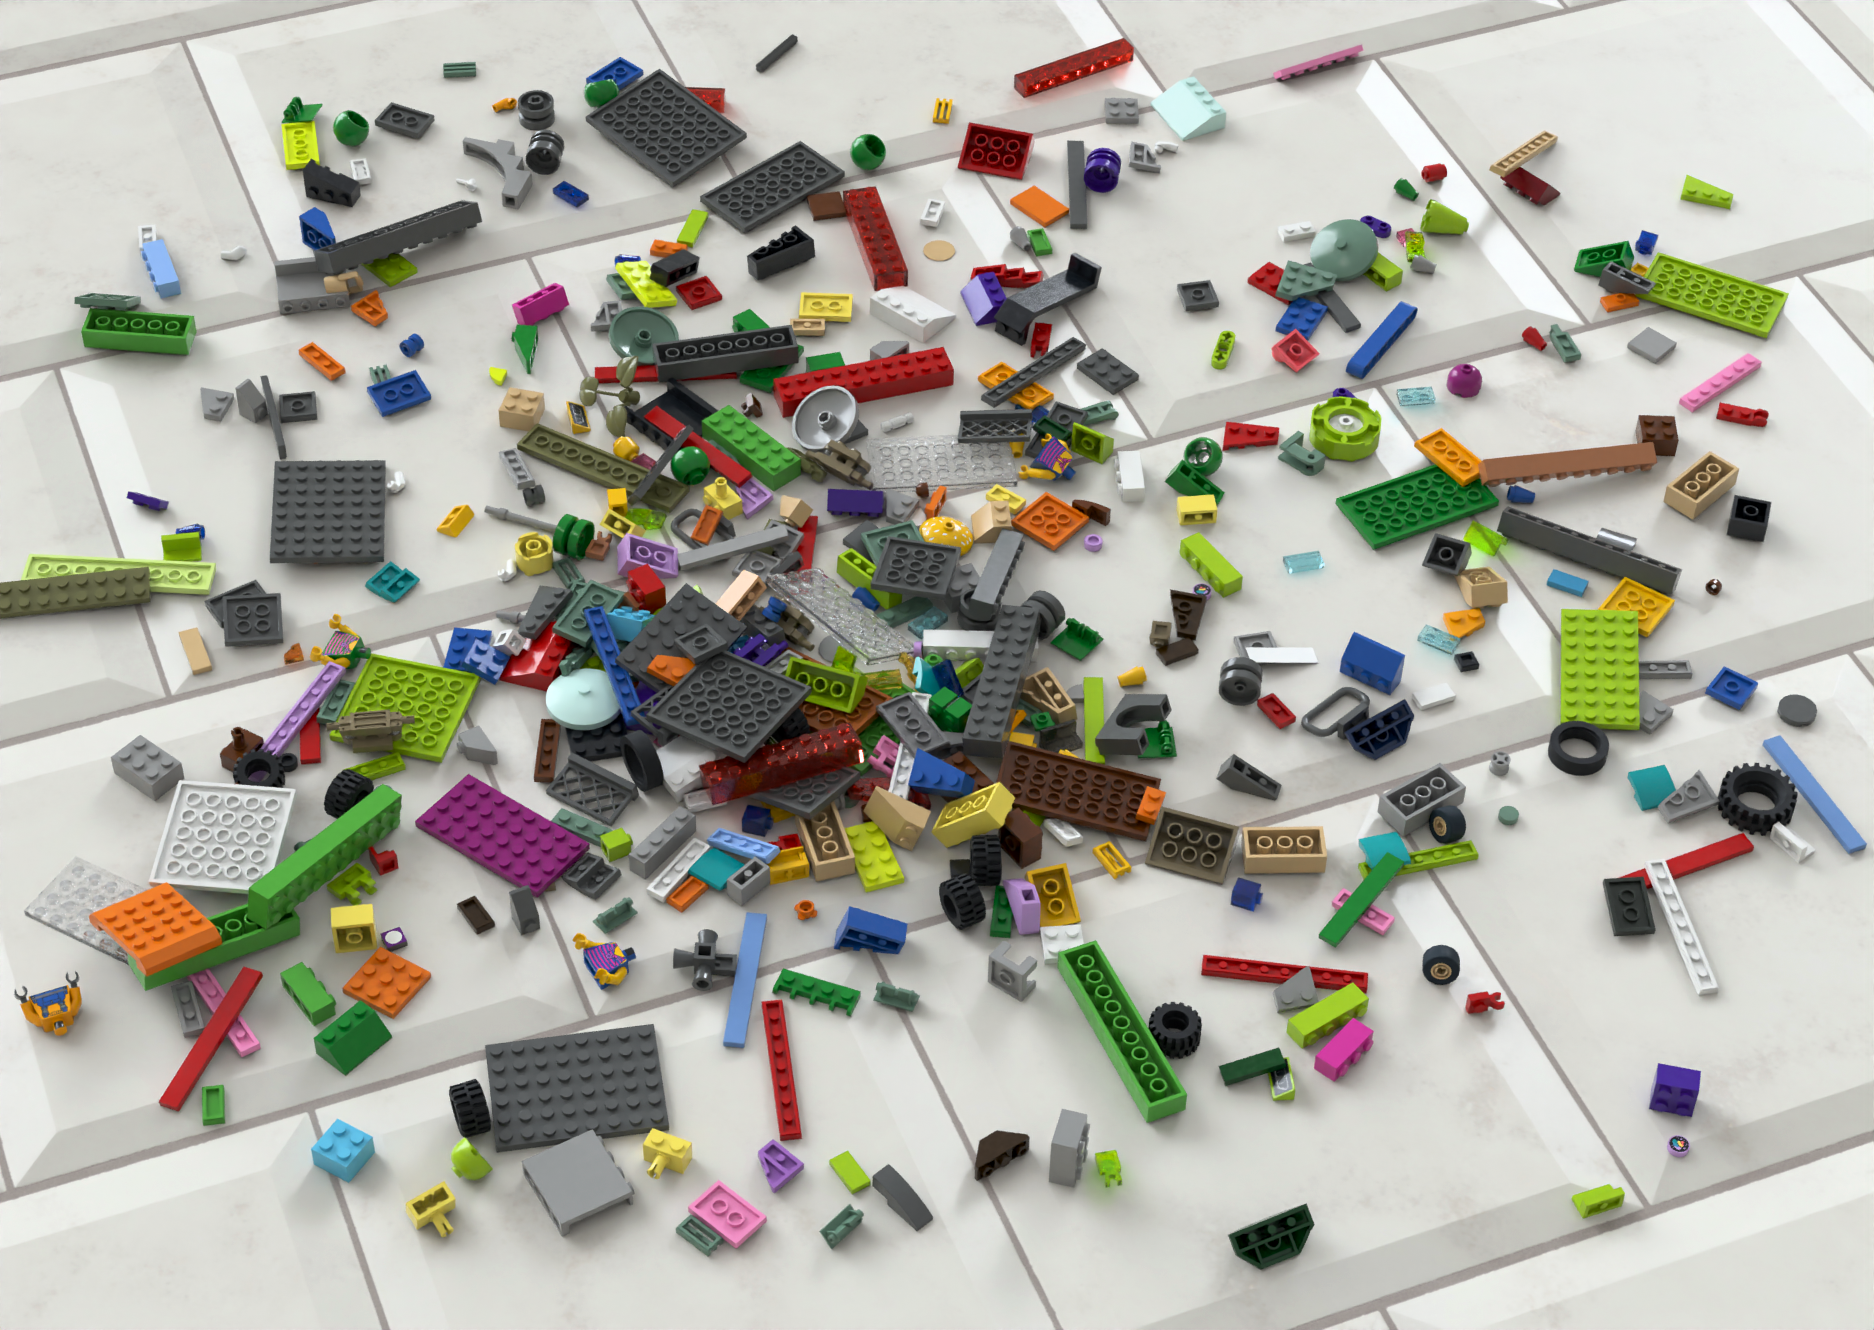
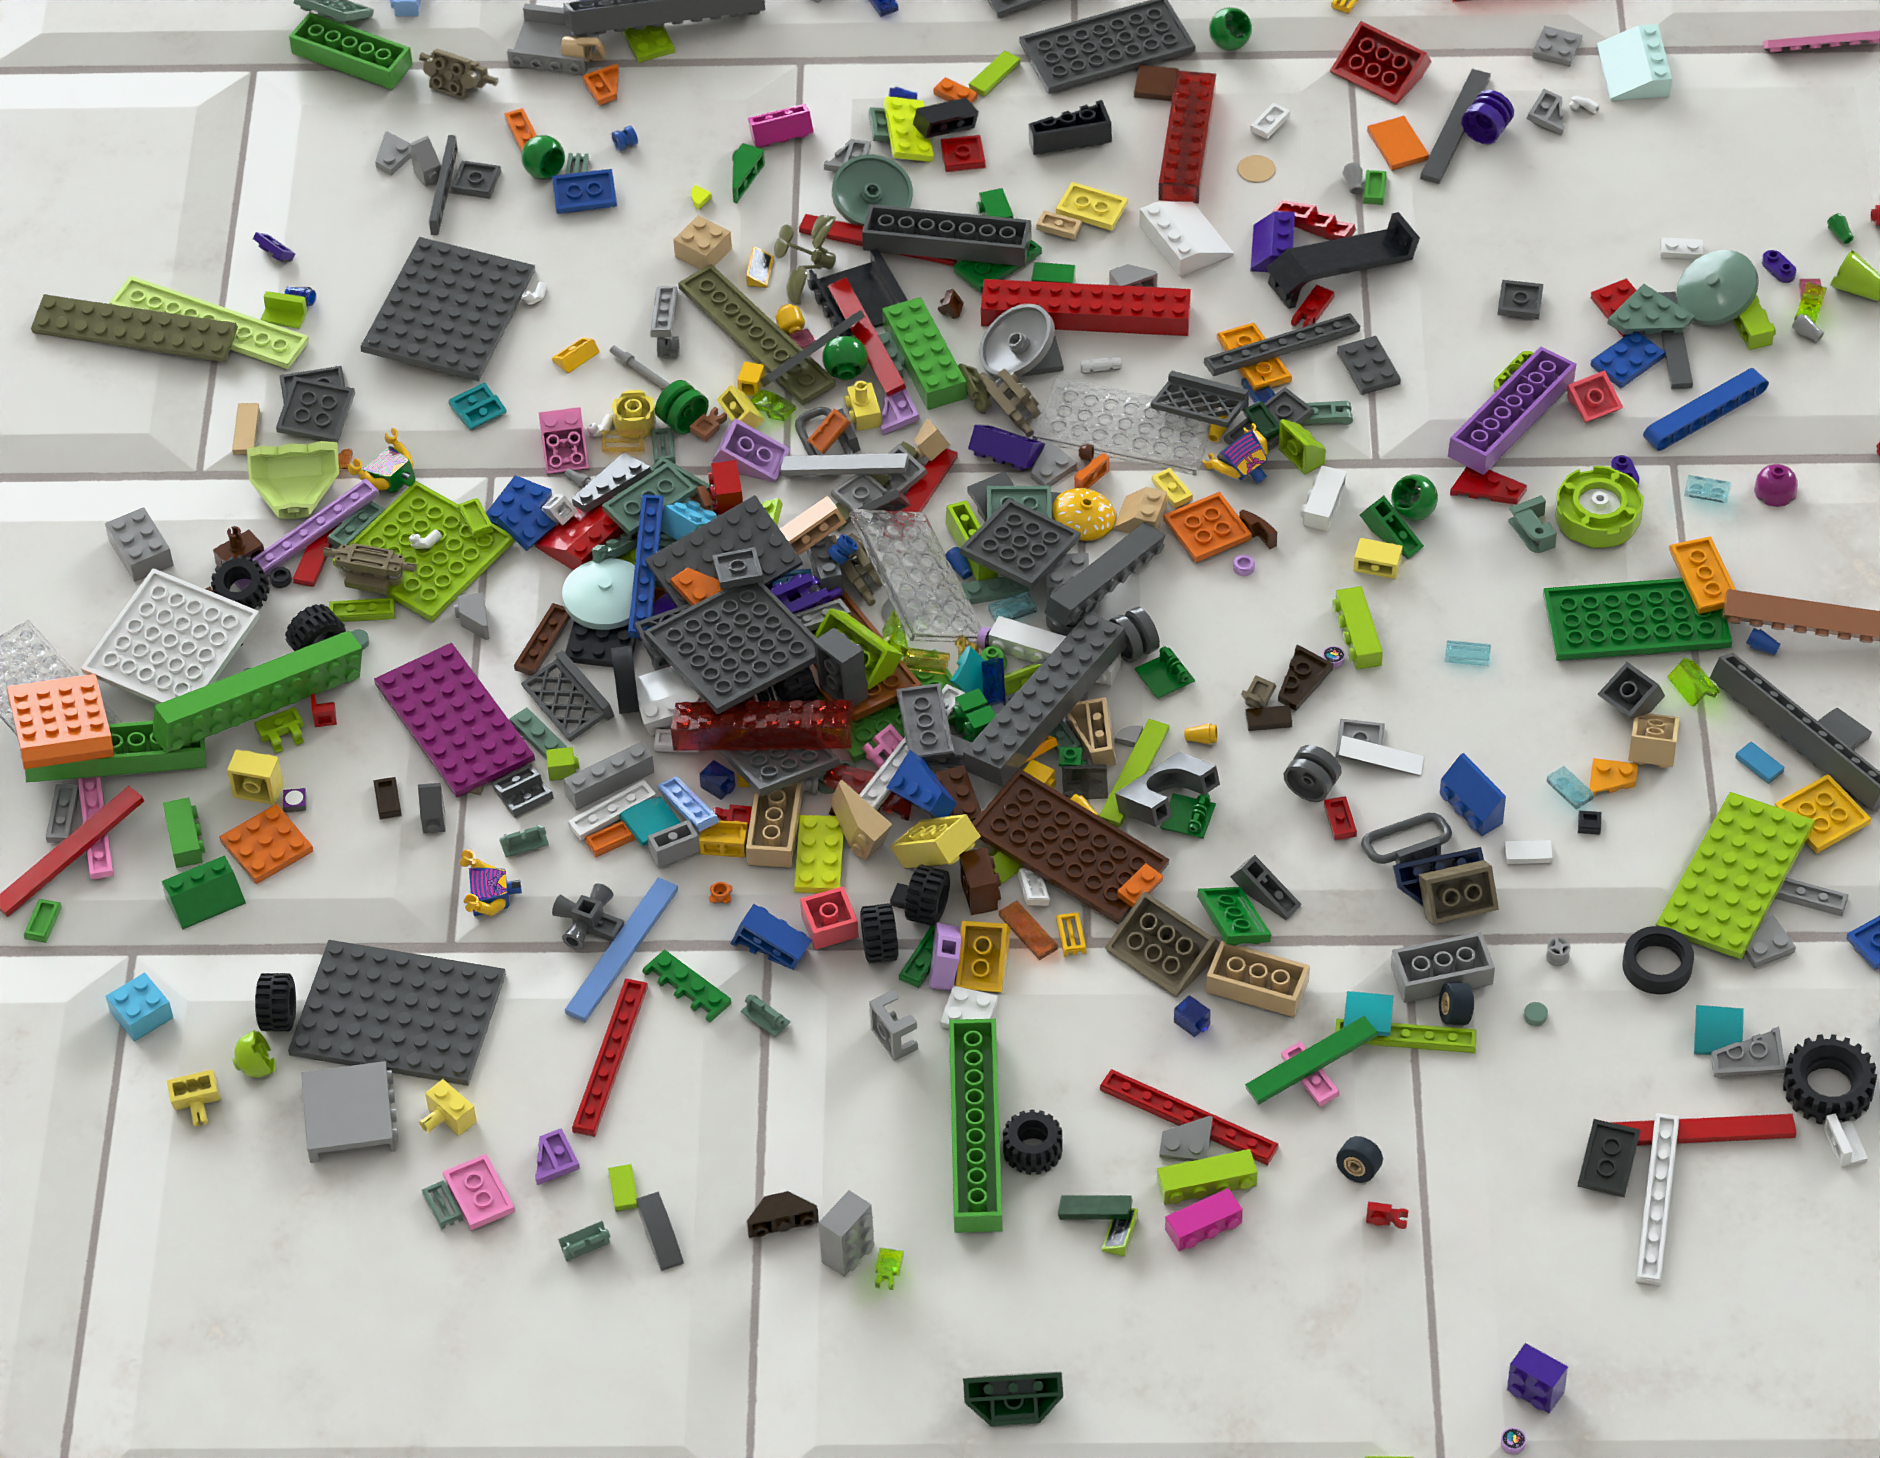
camera: 25 degrees right, 5 degrees up
none -> yellowish green panel [247,441,339,519]
none -> white arm [409,529,442,549]
none -> dark tan piece [419,49,498,99]
none -> lime tile [458,497,494,538]
none -> green wheel [521,135,565,179]
none -> bright pink slope [538,407,589,474]
none -> clear yellow tile [602,430,645,452]
none -> coral brick [800,886,859,950]
none -> dark grey brick [814,628,868,710]
none -> clear orange tile [999,901,1058,960]
none -> green plate [1197,887,1272,945]
none -> dark tan brick [1418,860,1499,924]
none -> medium lavender brick [1448,347,1577,475]

